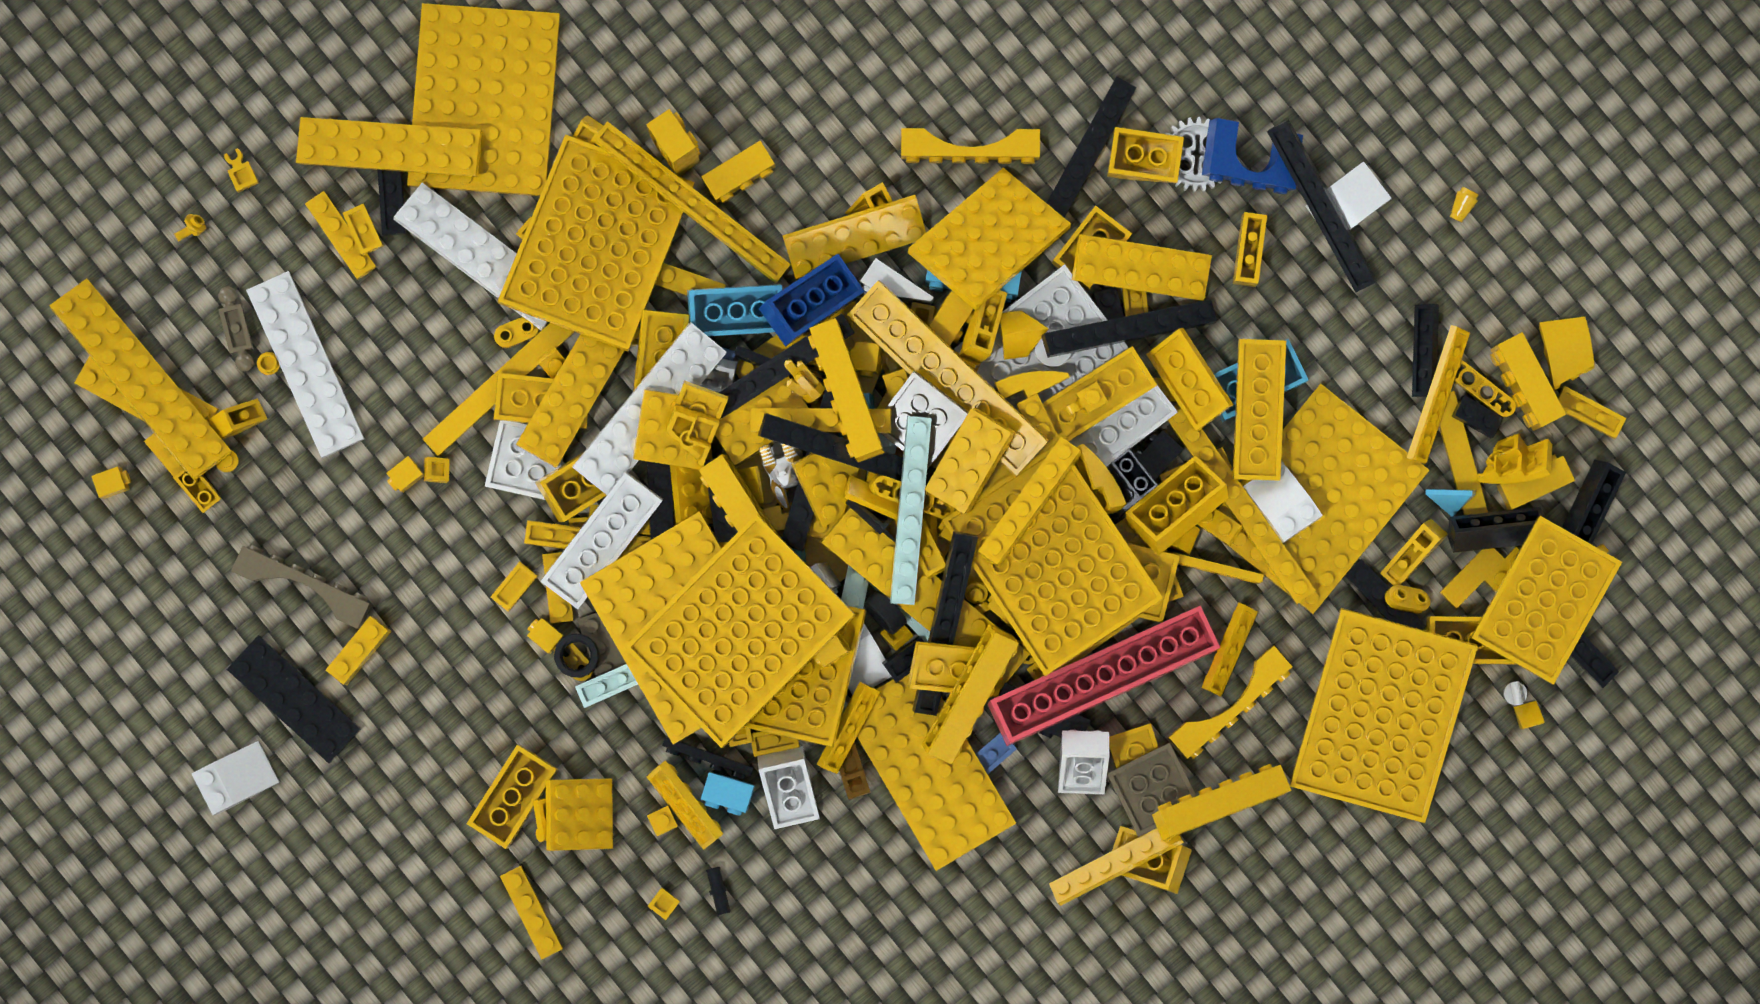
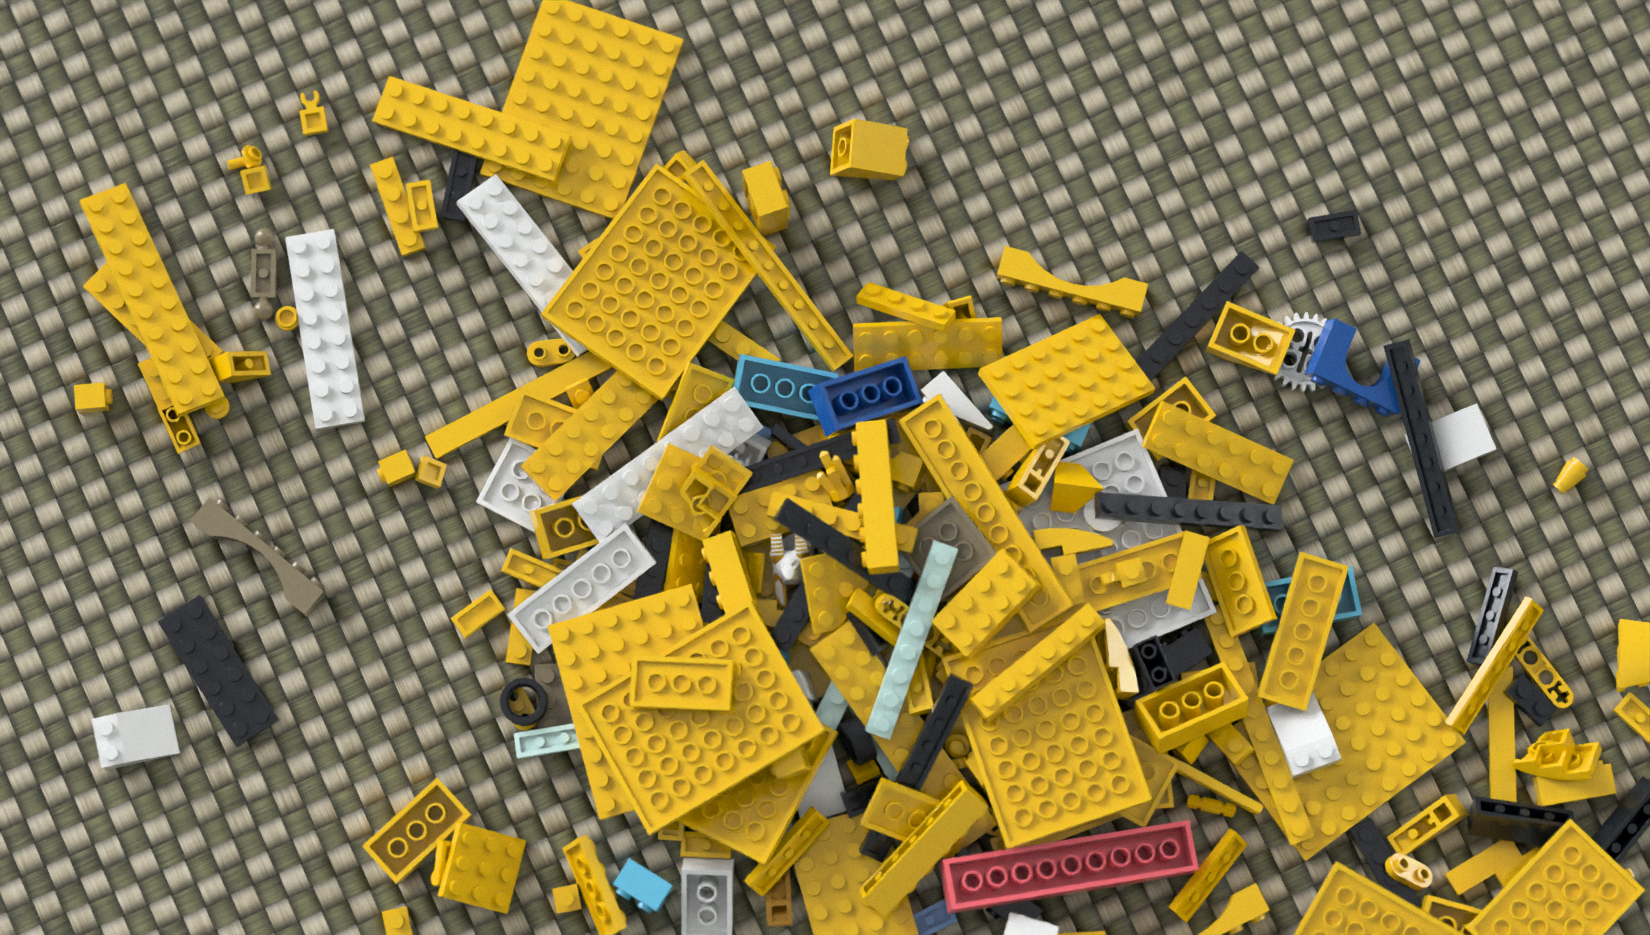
camera: 15 degrees right, 5 degrees down
yellow brick [326,616,392,685] -> none
yellow brick [527,618,565,654] -> none
black plate [662,737,754,779] -> none
yellow brick [701,141,775,203] -> none
yellow brick [1233,212,1267,287] -> none
medium azure slope [1426,489,1476,516] -> none
yellow brick [1490,332,1566,431] -> none
none -> yellow plate [240,165,272,195]
none -> yellow plate [629,655,734,712]
none -> yellow slope [830,119,909,180]
none -> yellow plate [856,282,956,332]
none -> yellow tile [1165,531,1210,611]
none -> yellow axle [1187,794,1236,817]
none -> black plate [1307,210,1361,243]

